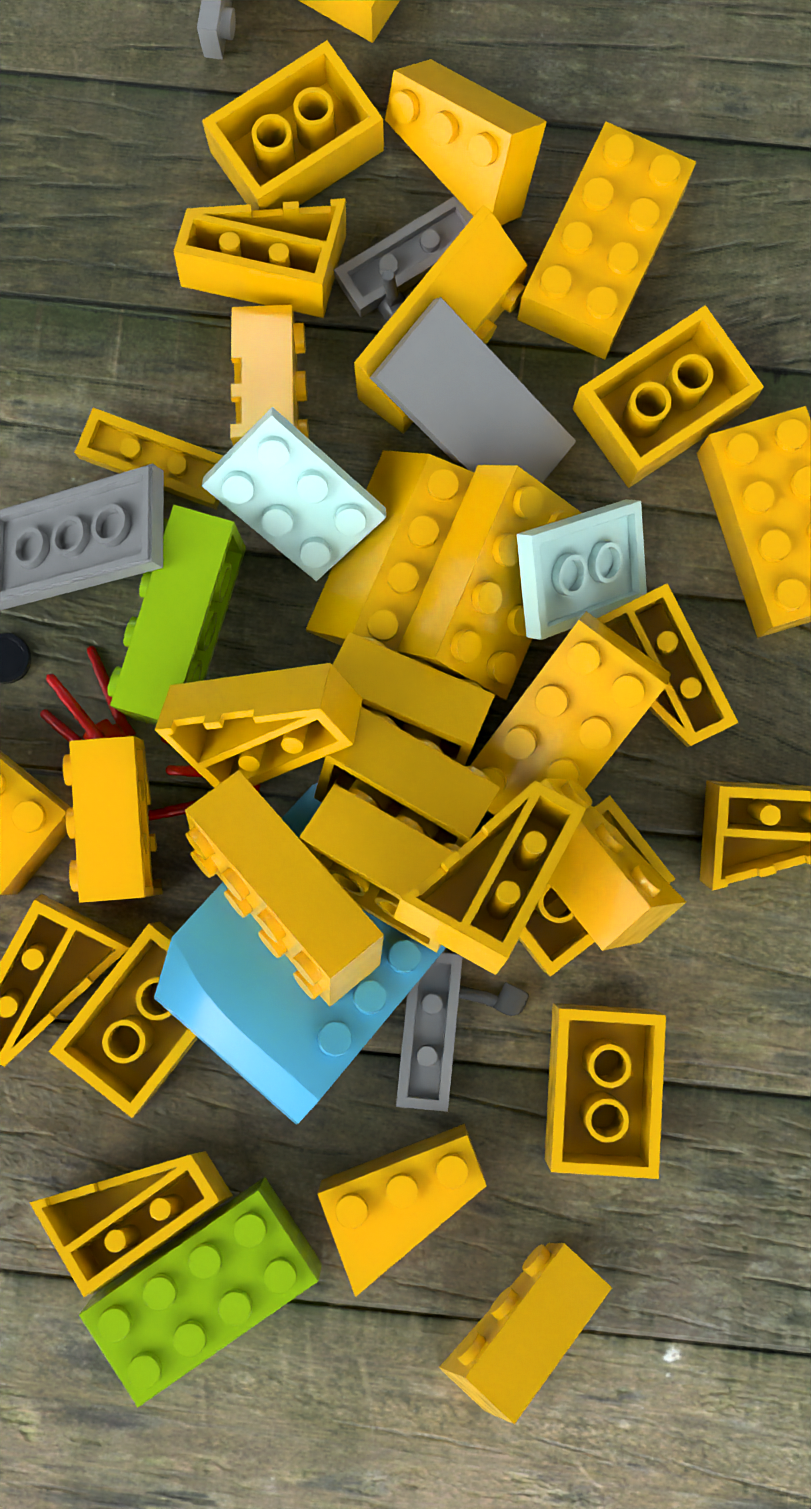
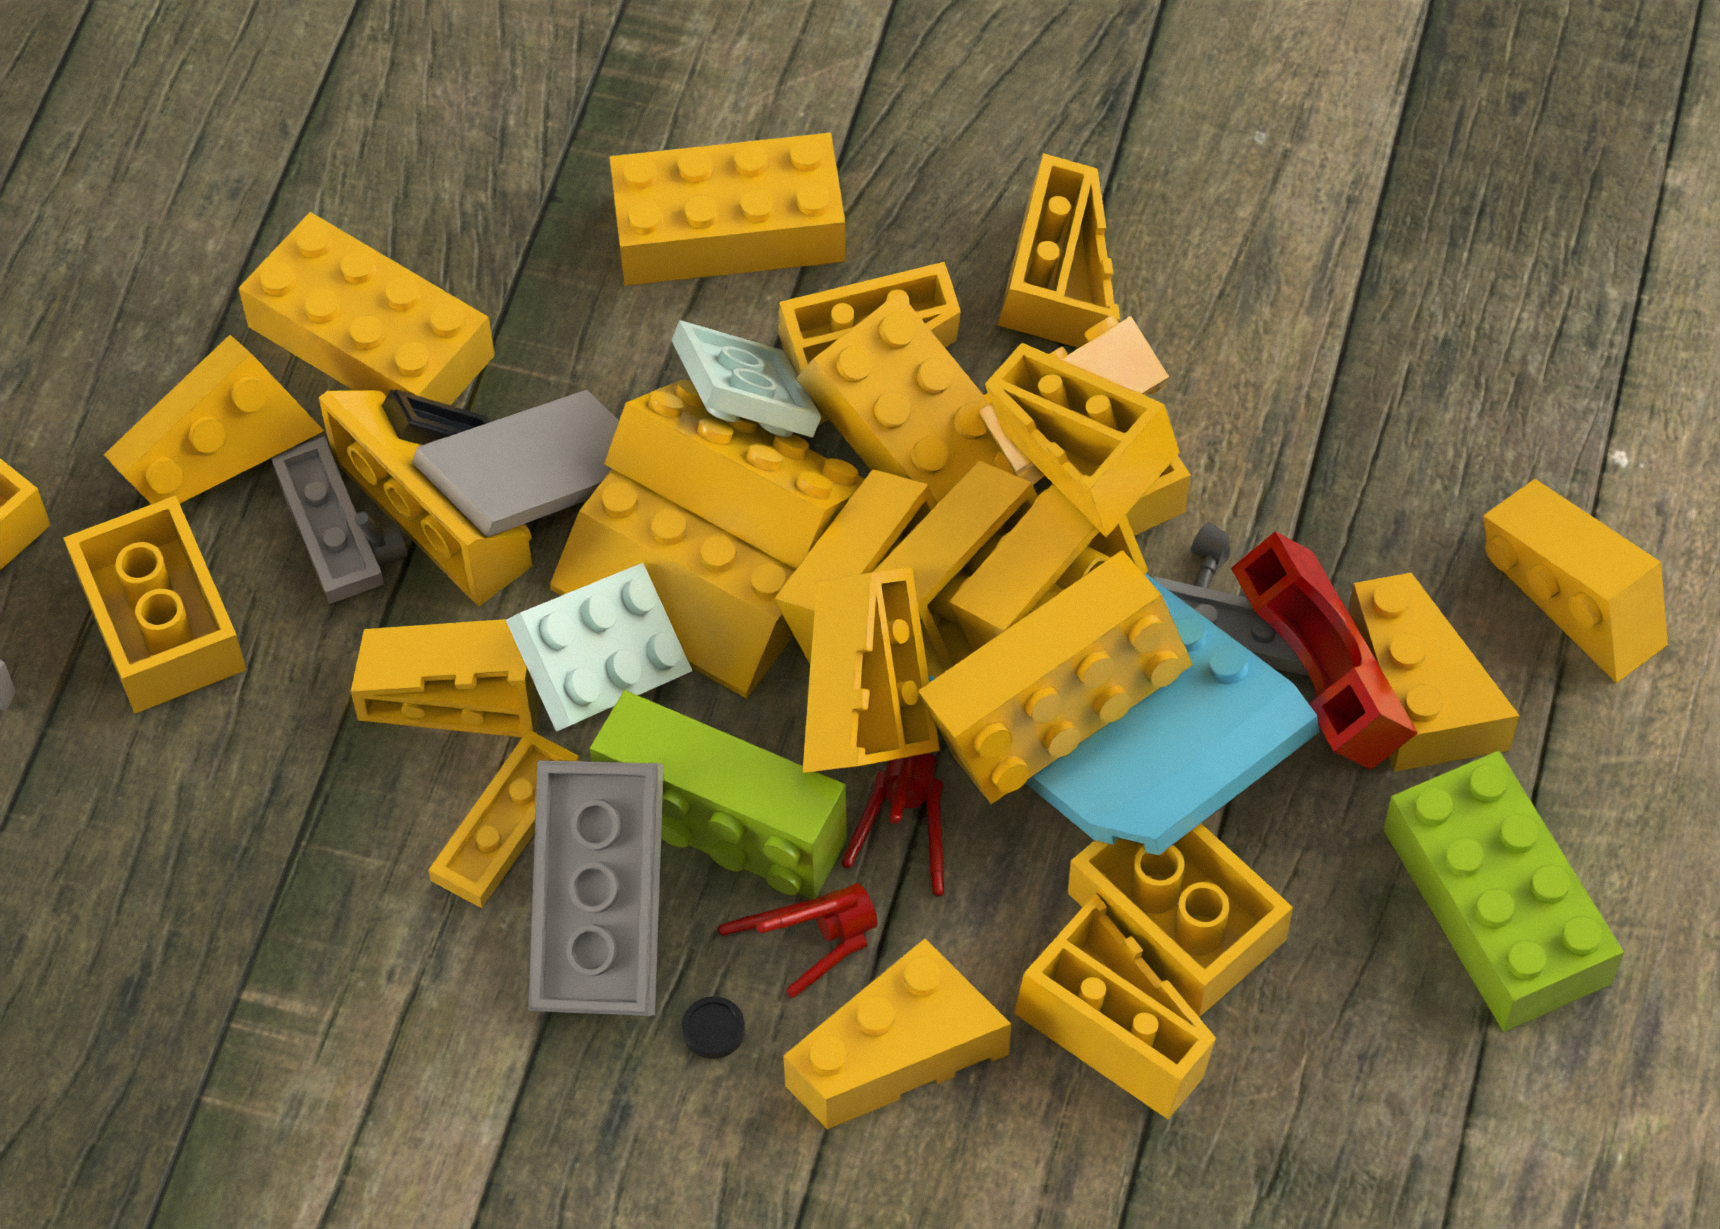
camera: 80 degrees left, 25 degrees down
yellow wedge [29,1151,233,1297] -> none
yellow wedge [62,736,163,903] -> none
yellow wedge [173,198,346,318] -> none
yellow brick [545,1003,666,1179] -> none
yellow brick [572,305,764,488] -> none
none -> black tile [382,389,490,445]
none -> red arch [1231,531,1418,770]

